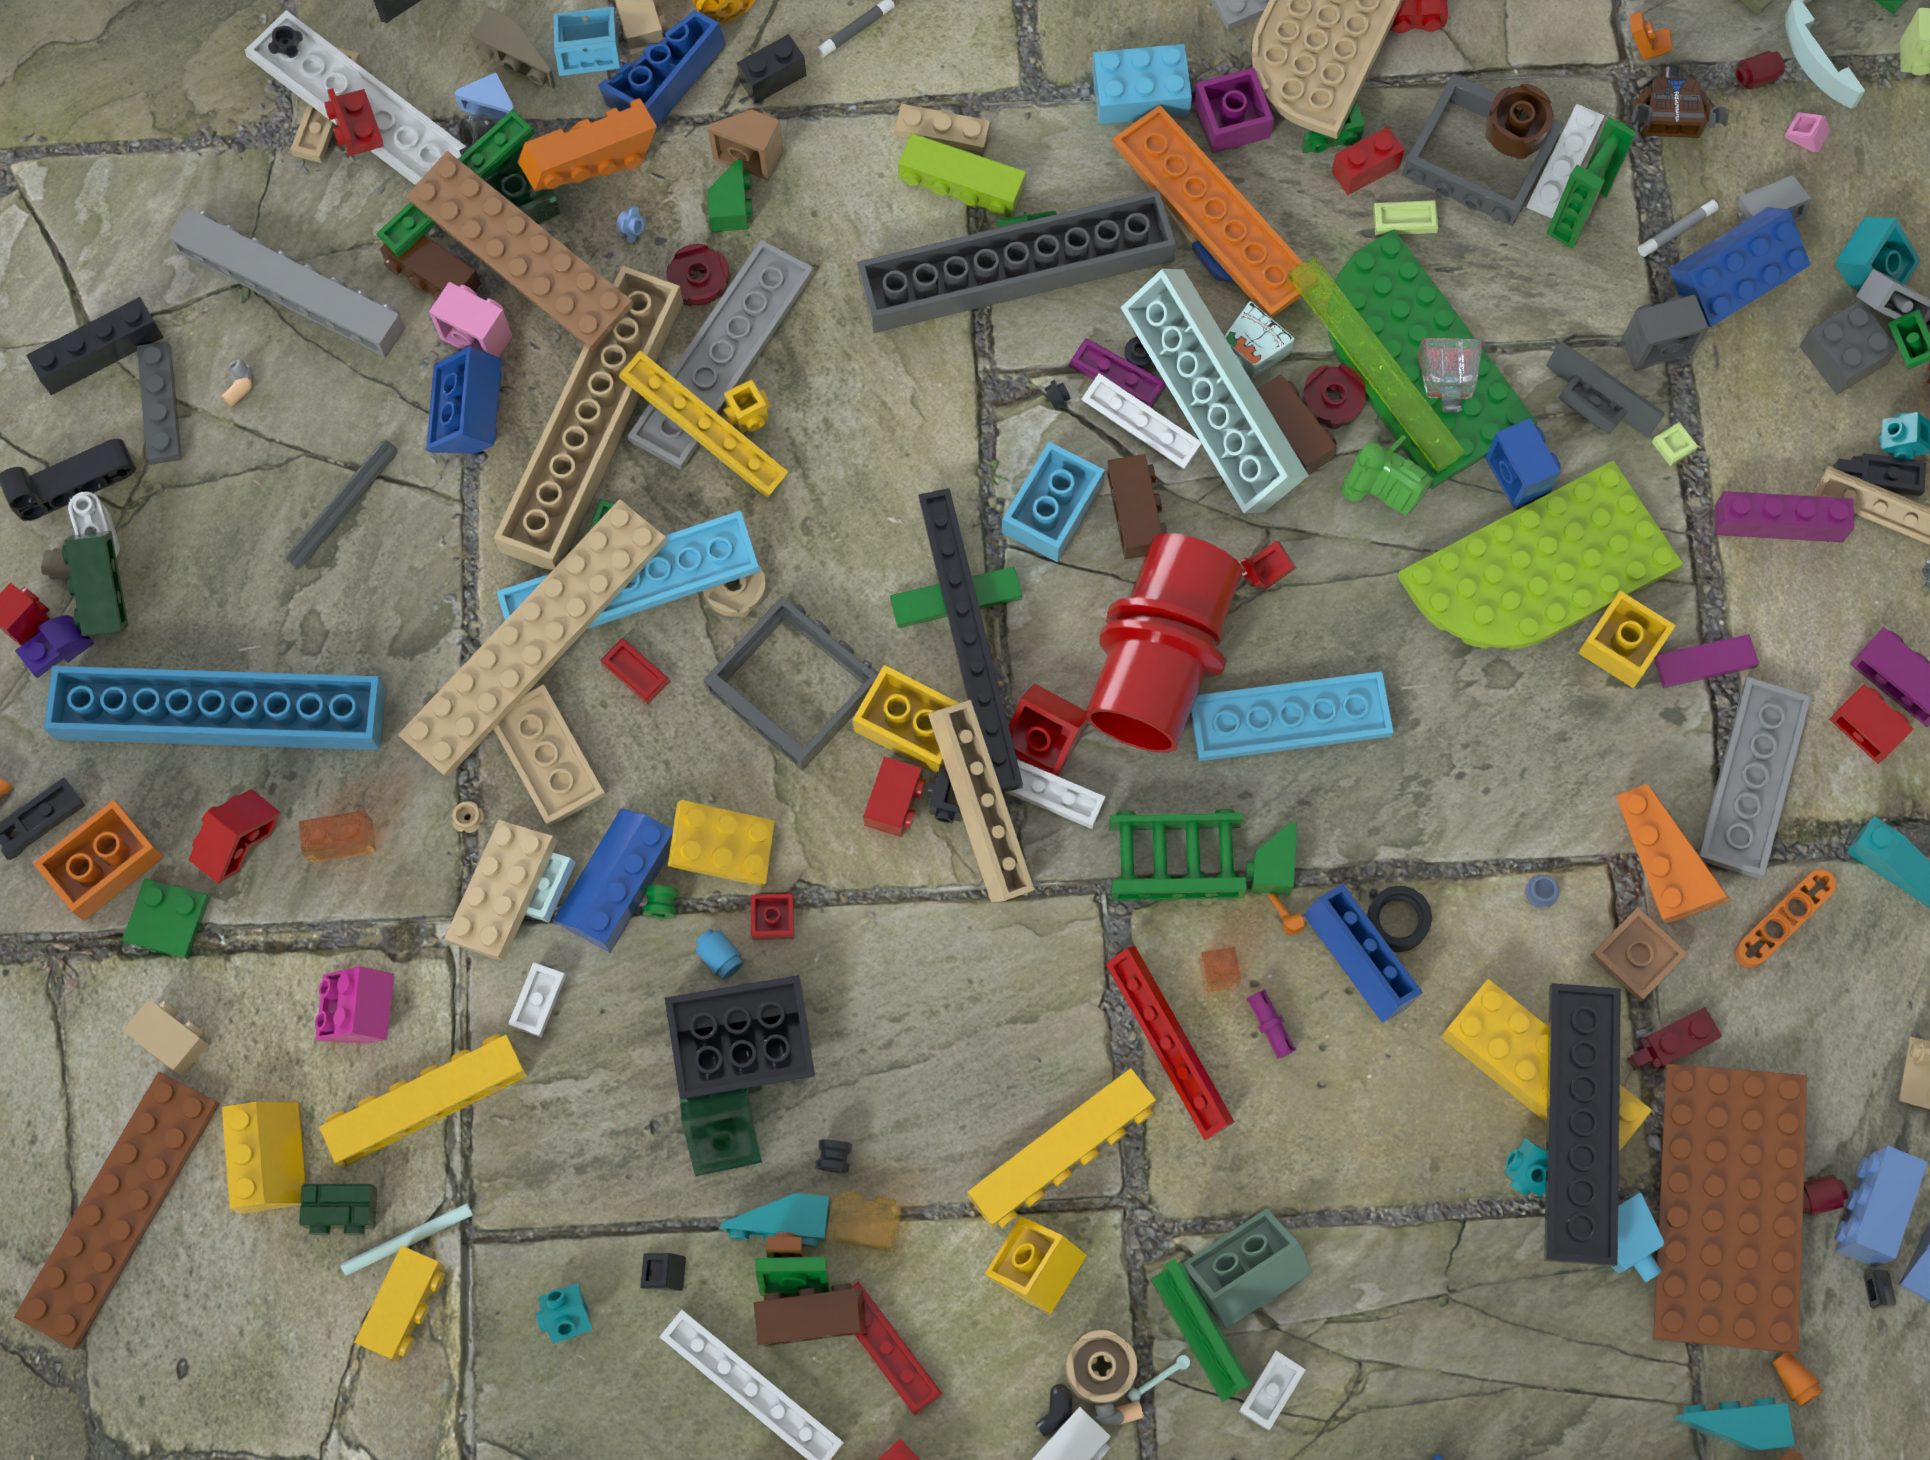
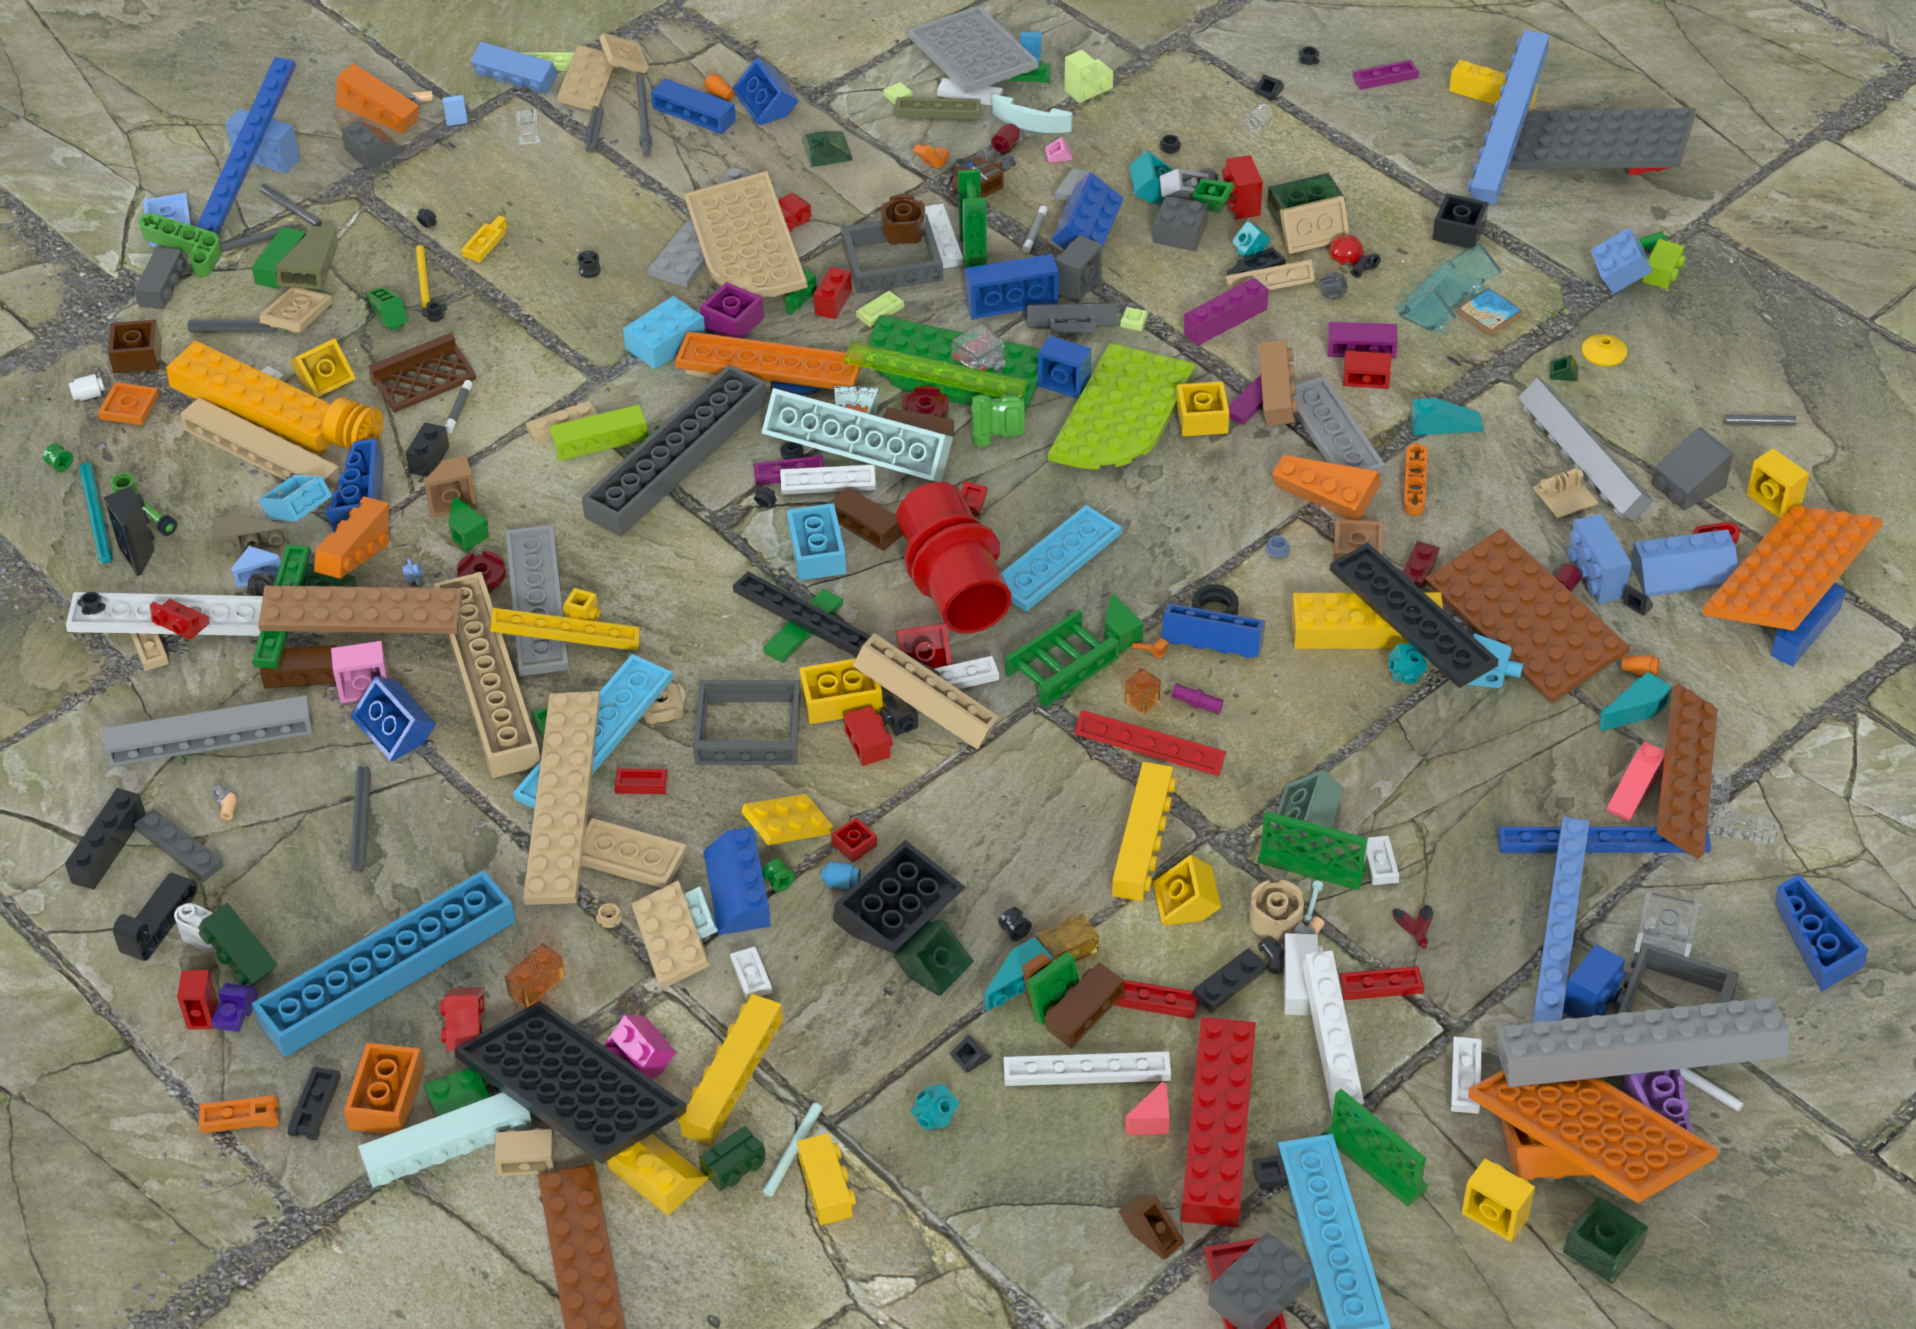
camera: 40 degrees left, 25 degrees down
none -> light aqua brick [358,1092,533,1188]
none -> black plate [454,1001,687,1164]
none -> blue brick [965,254,1059,319]
none -> black plate [1191,948,1268,1013]
none -> medium nougat brick [1259,339,1298,427]

